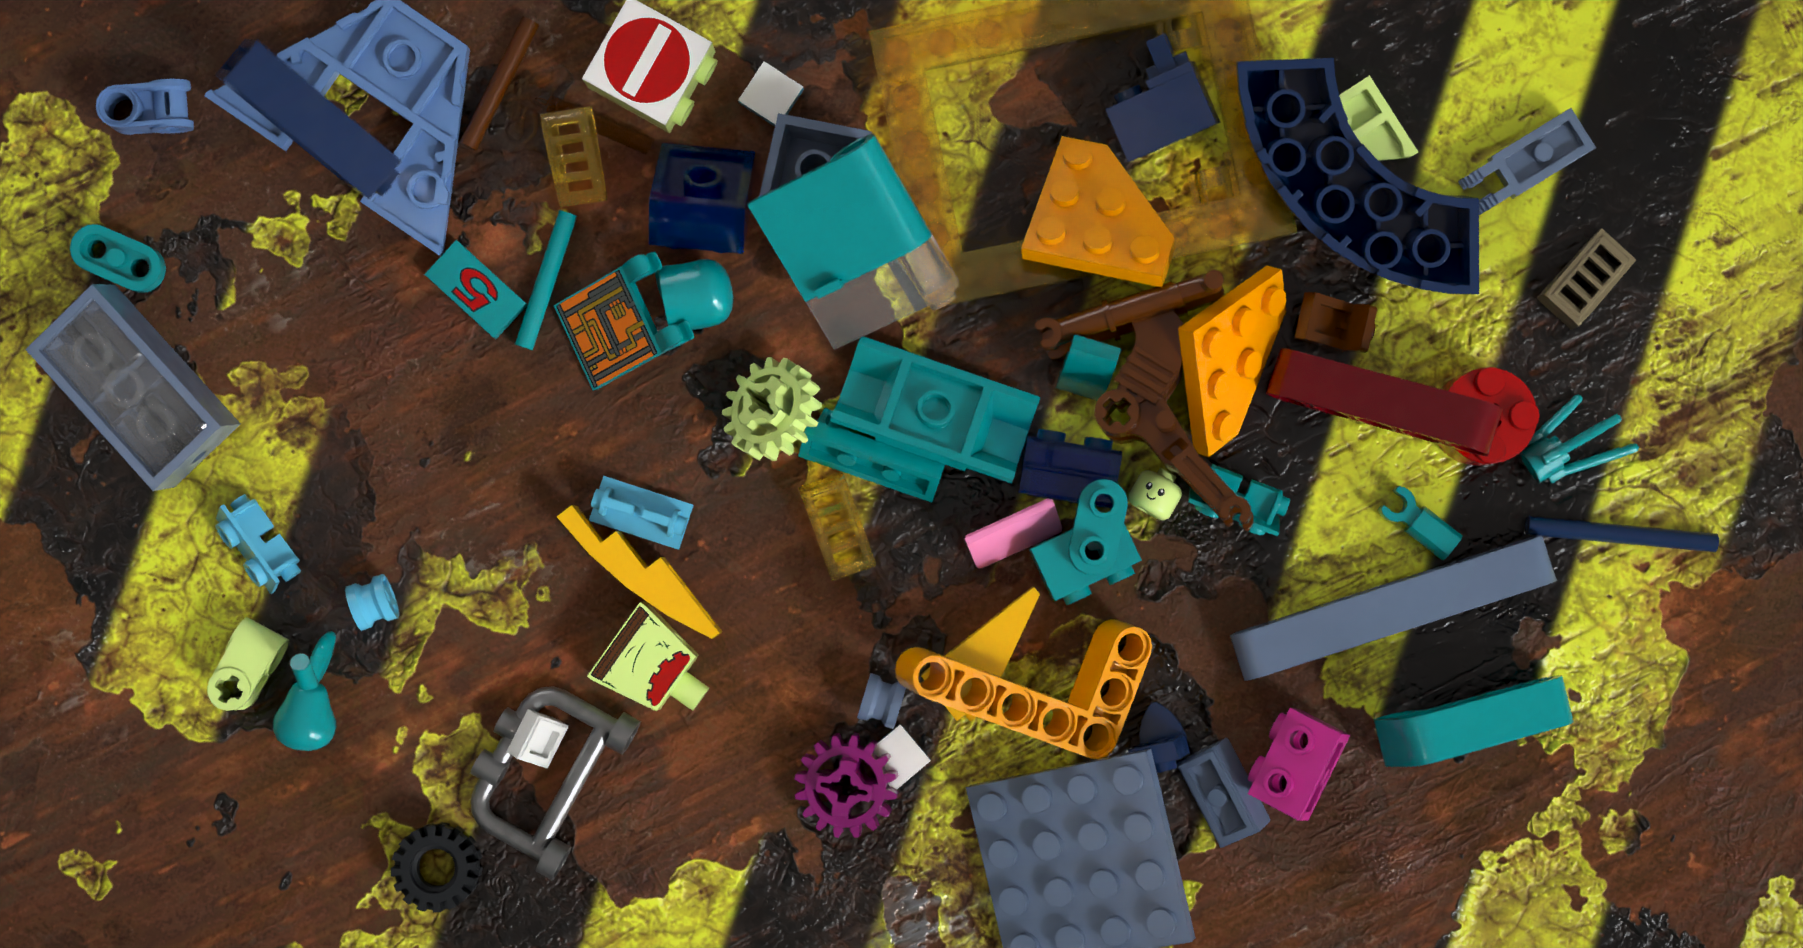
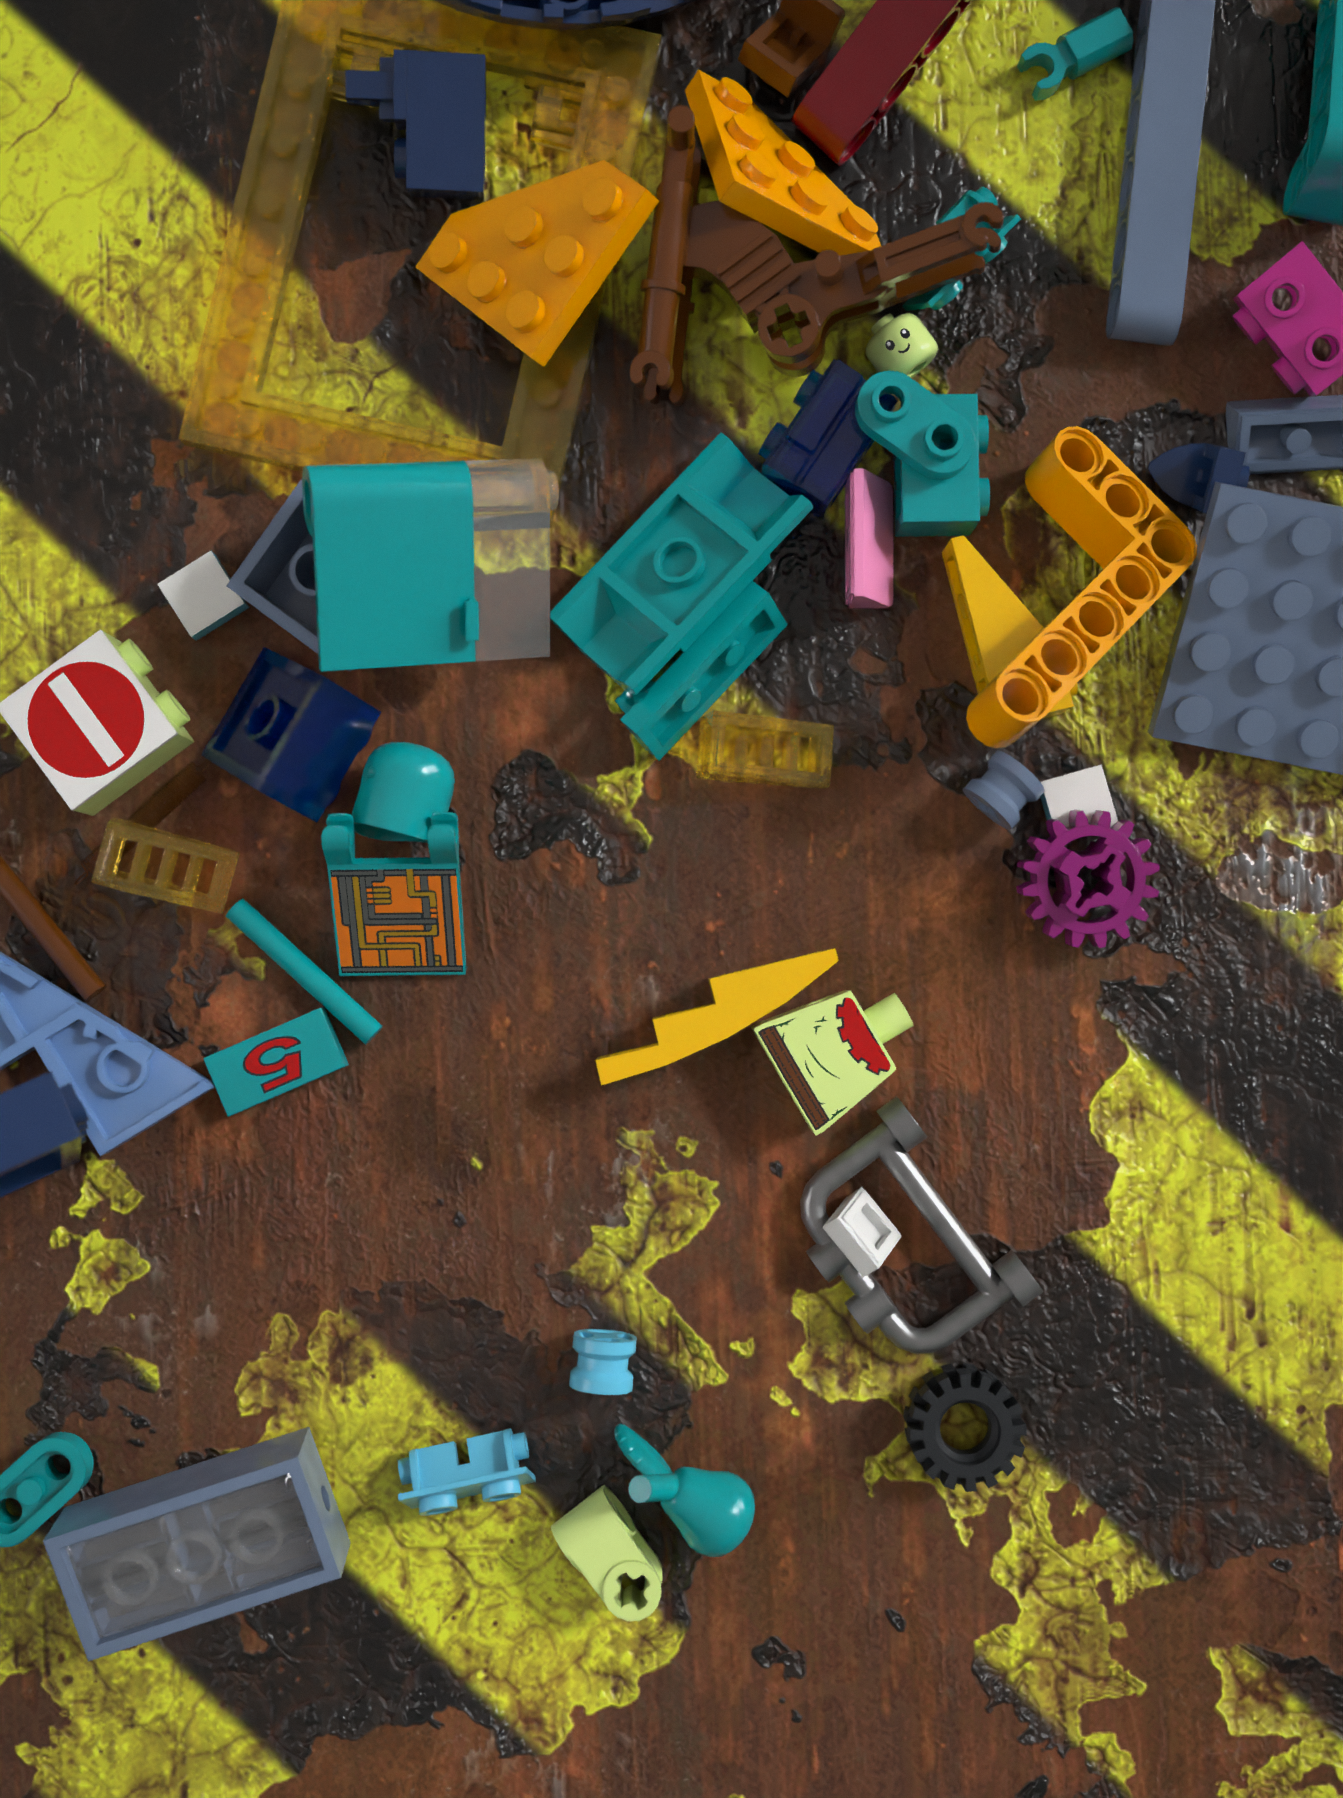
camera: 75 degrees left, 0 degrees up
medium azure hinge [589,476,694,550] -> none
yellowish green gear [722,357,822,461] -> none
teal slope [1055,334,1121,401] -> none

